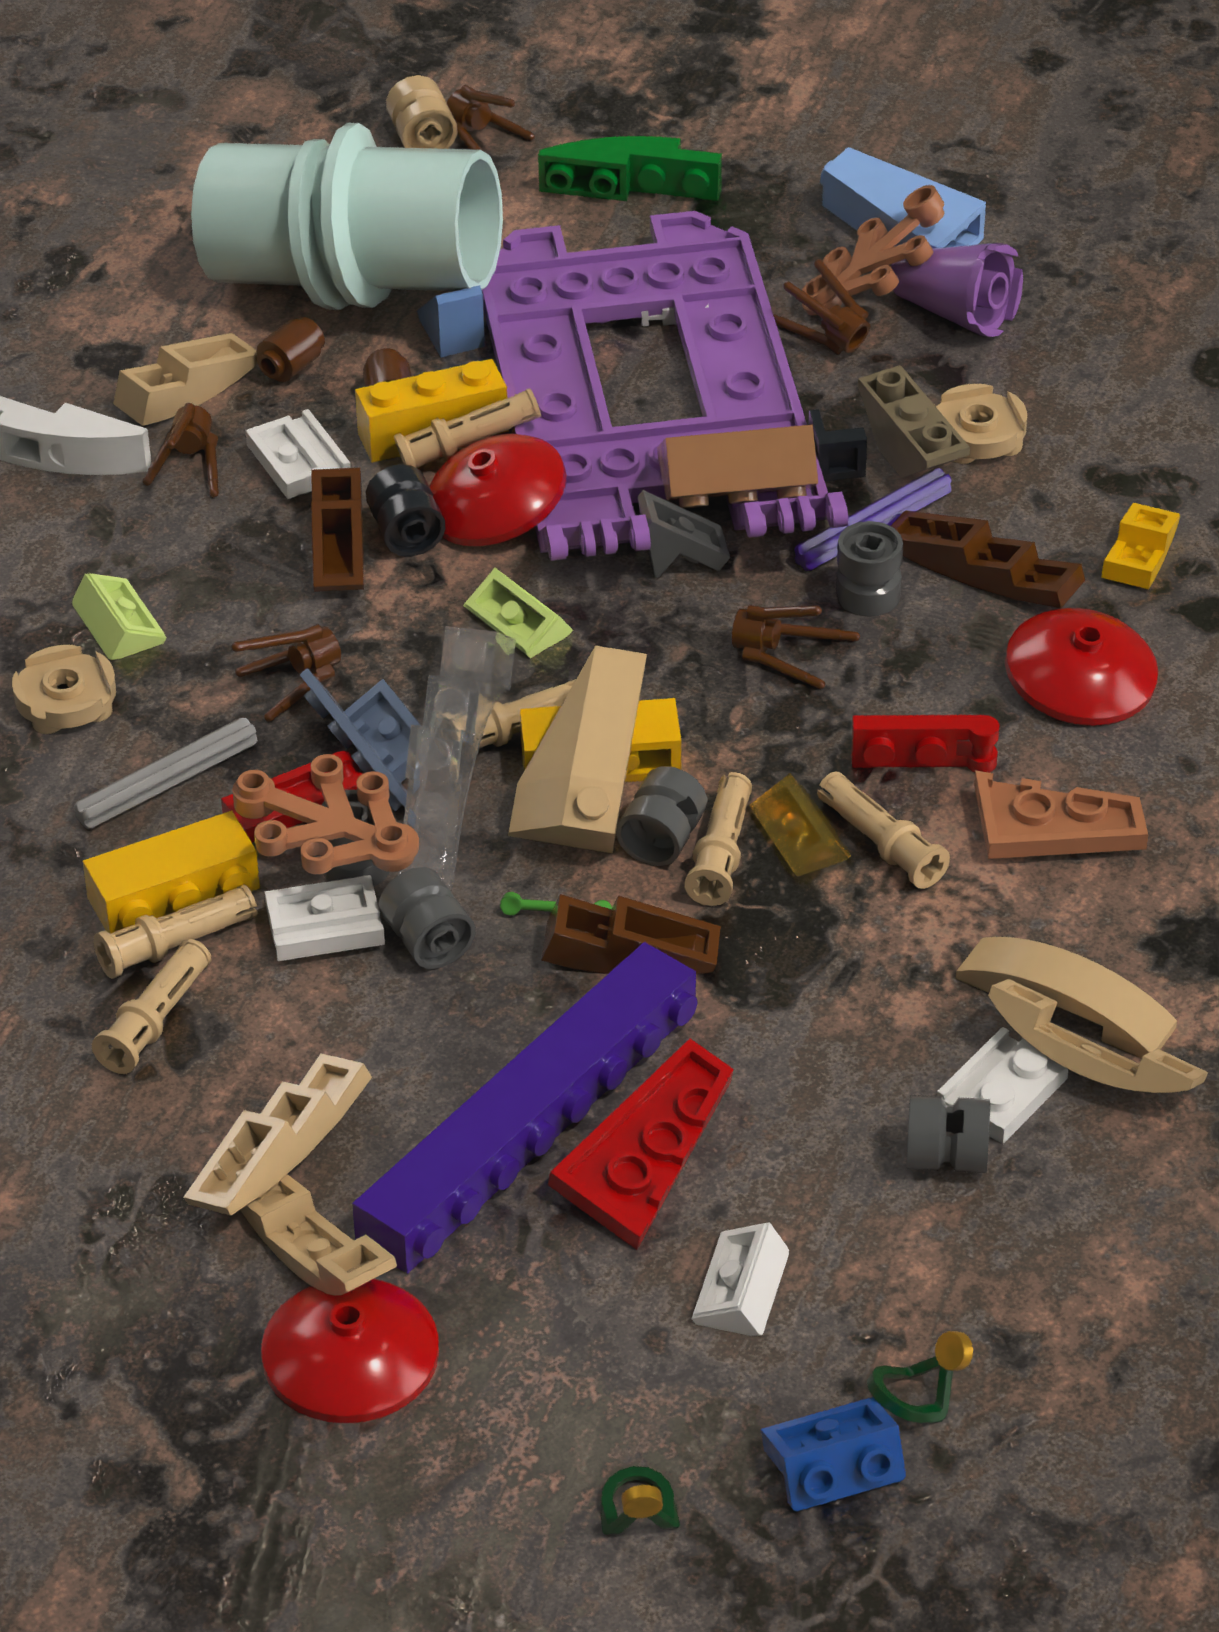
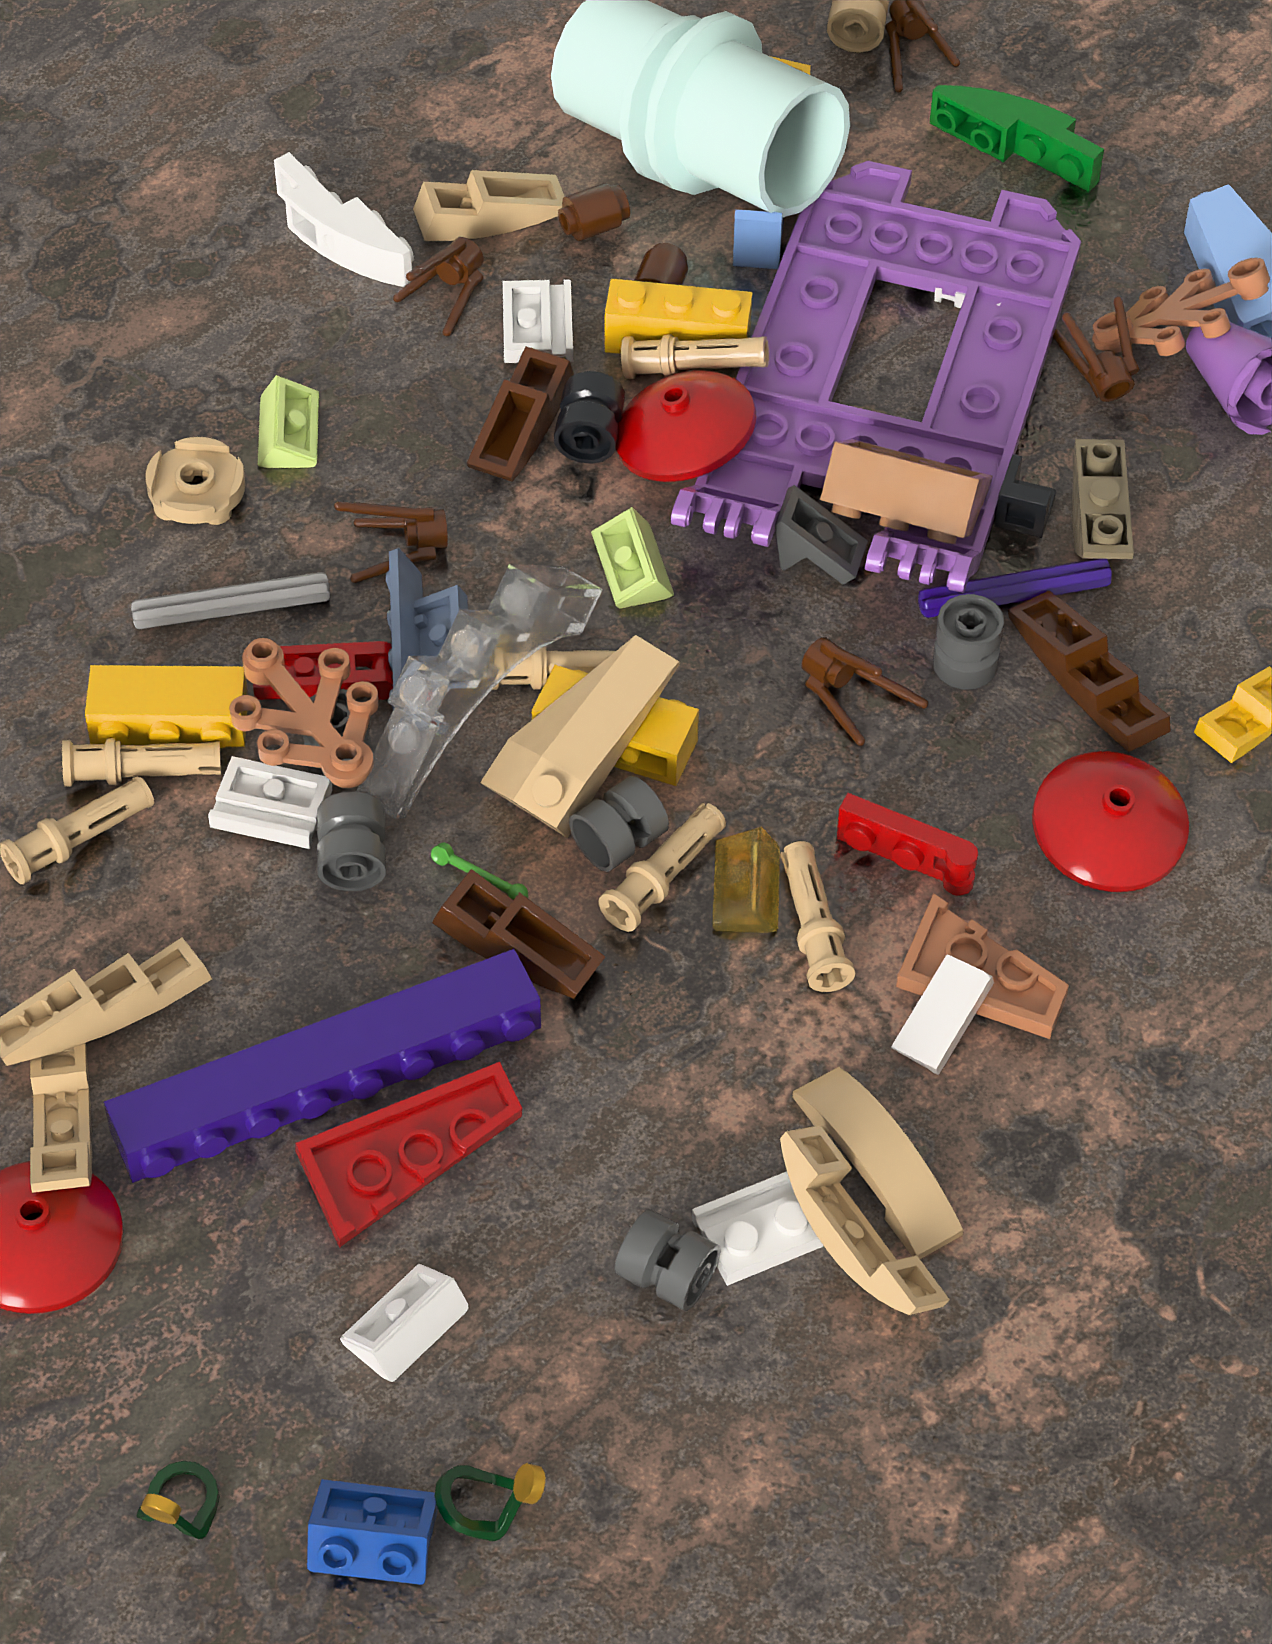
camera: 25 degrees right, 10 degrees up
tan plate [934,384,1027,464] -> none
none -> white slope [891,954,994,1075]

